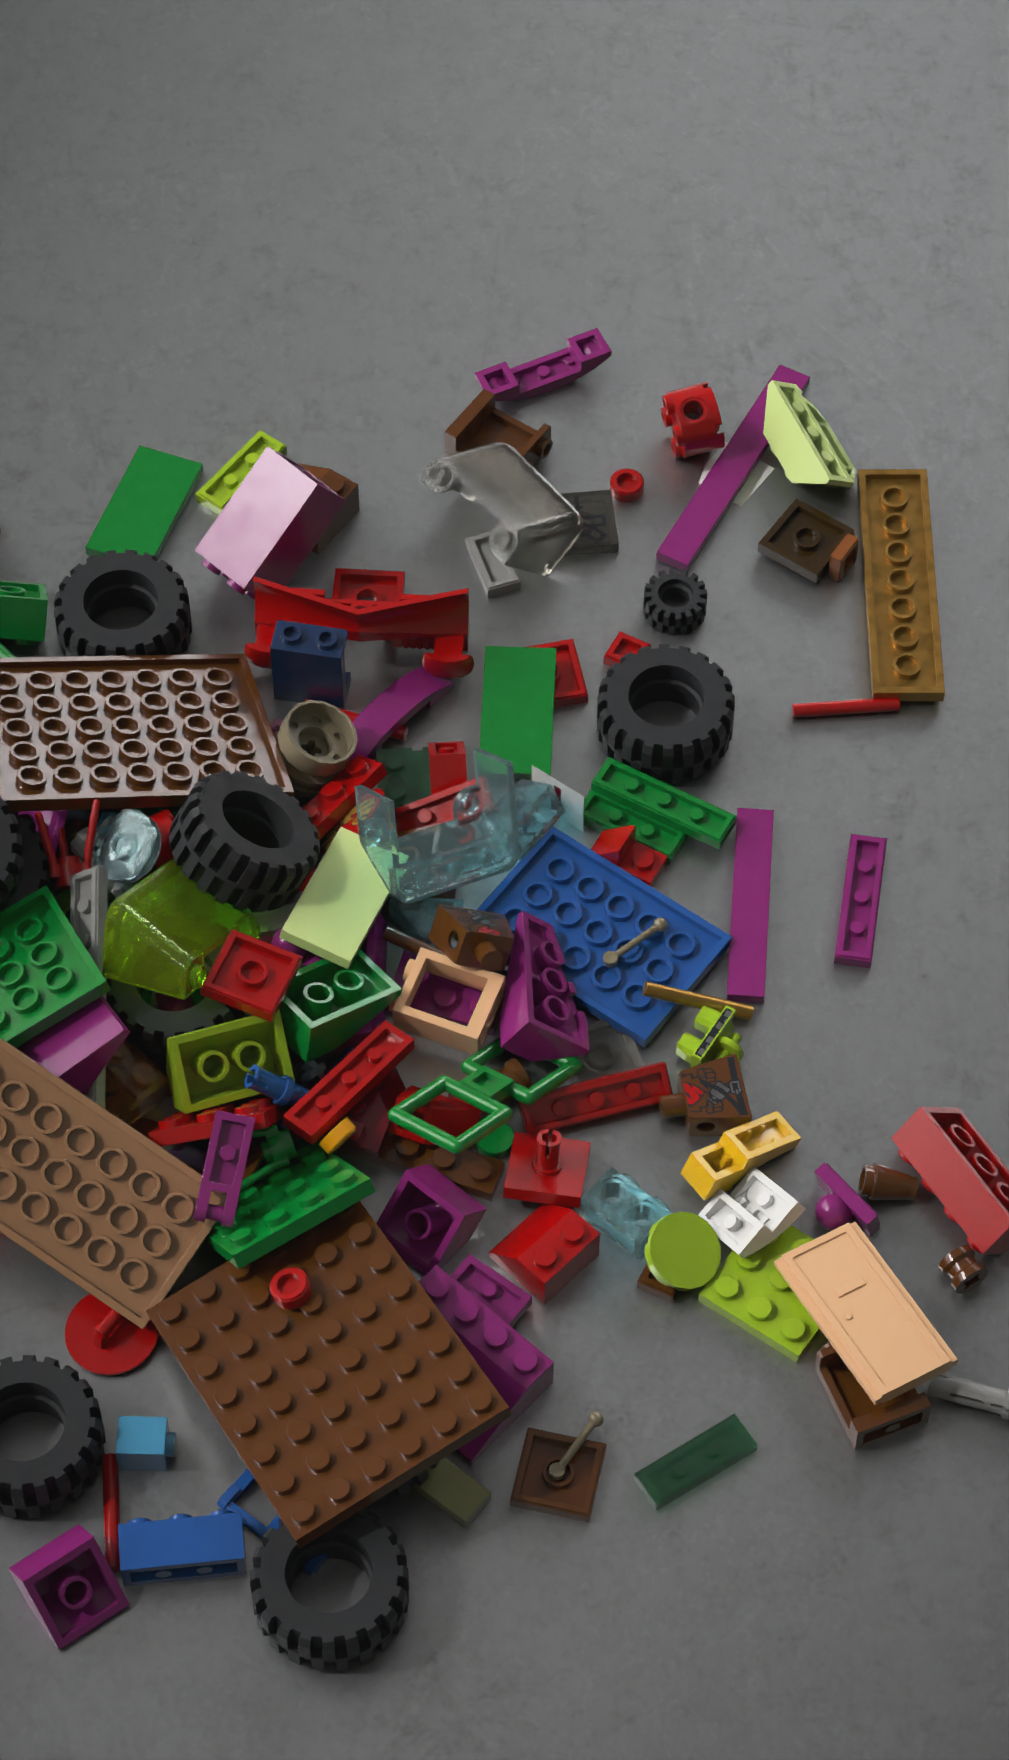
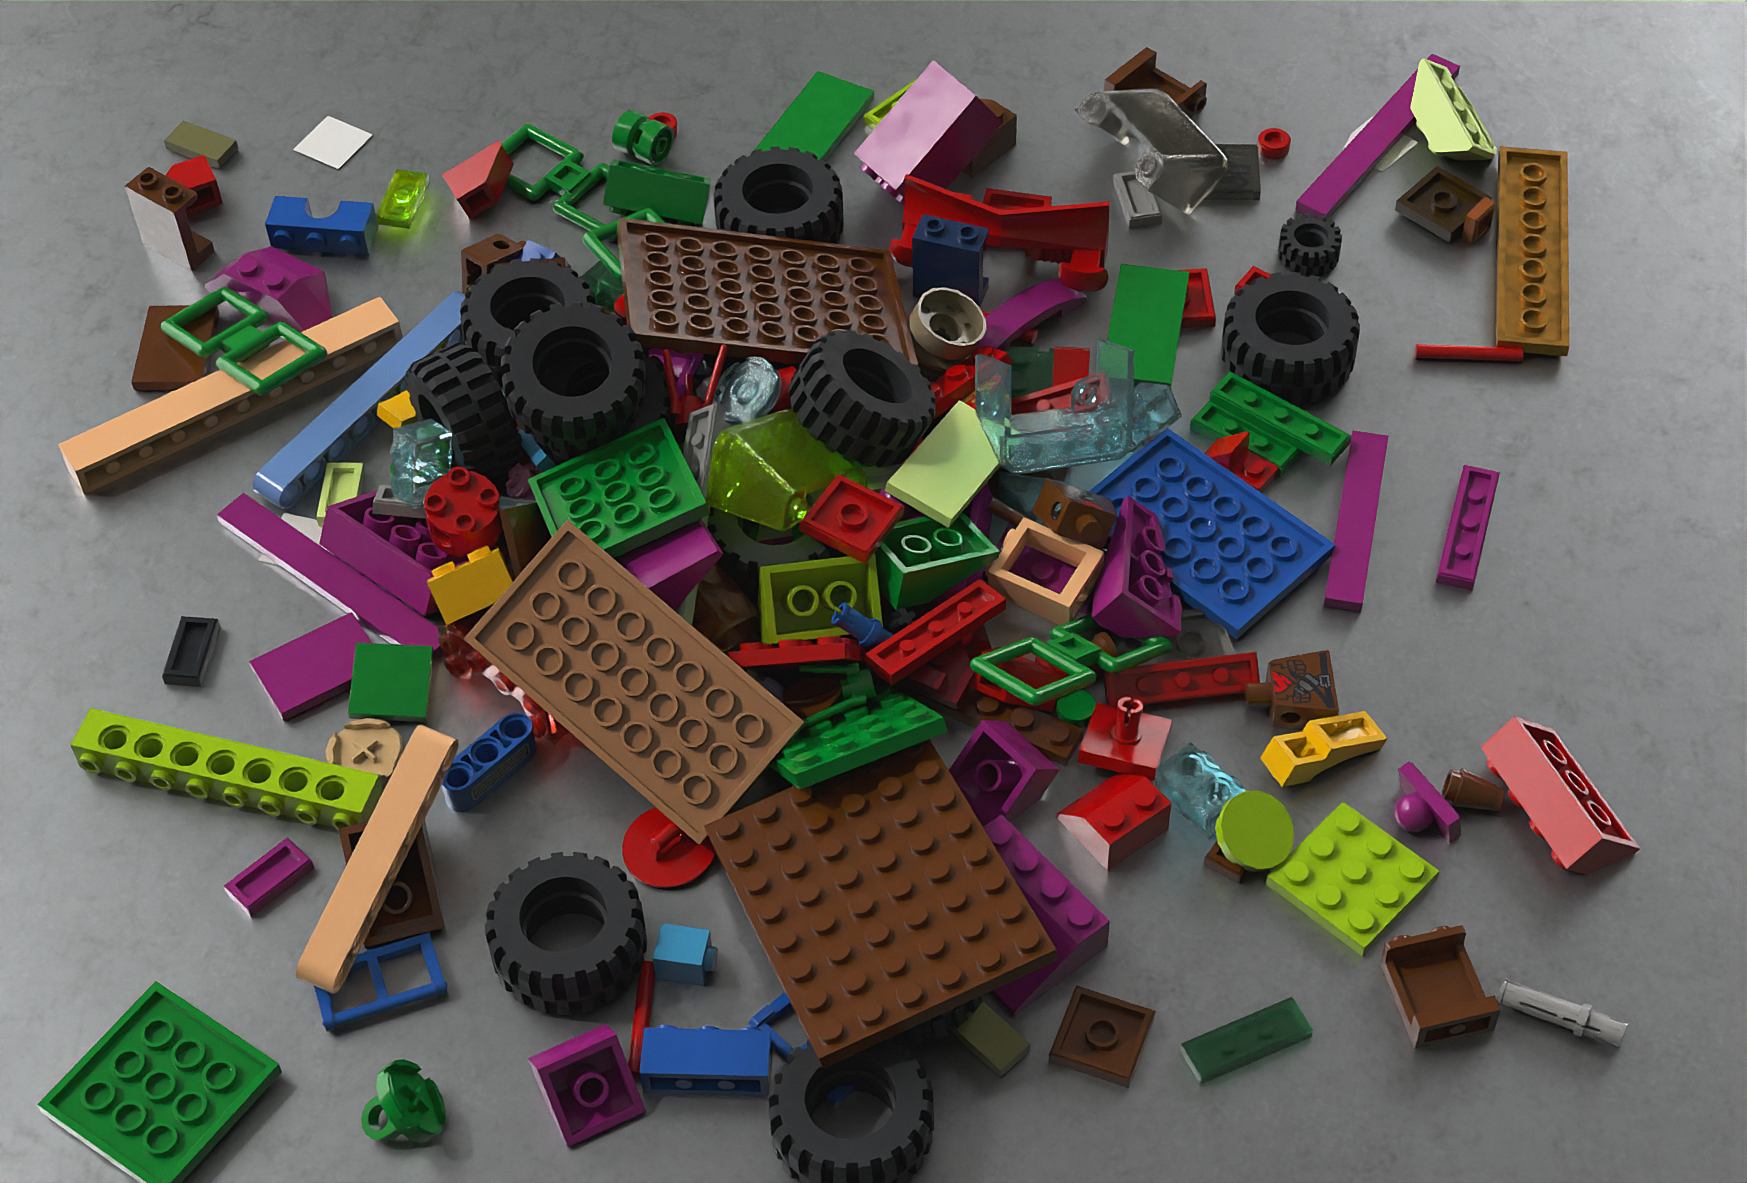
camera: 10 degrees right, 5 degrees down
magenta plate [193,1110,255,1228] -> none
red tile [269,1267,312,1309] -> none
light orange tile [319,1117,356,1154] -> none
magenta plate [451,1254,532,1327] -> none
magenta slope [475,328,612,401] -> none
white sticker [532,765,584,832] -> none
dark tan hinge [549,1411,604,1480] -> none
dark tan hinge [603,917,668,967] -> none
pearl gold bar [642,981,754,1020] -> none
red brick [660,382,725,459] -> none
lime hips [676,1005,744,1068] -> none
white slope [698,1166,806,1258] -> none
light nougat piece [774,1222,958,1405] -> none
reddish brown wheel [938,1245,988,1294] -> none

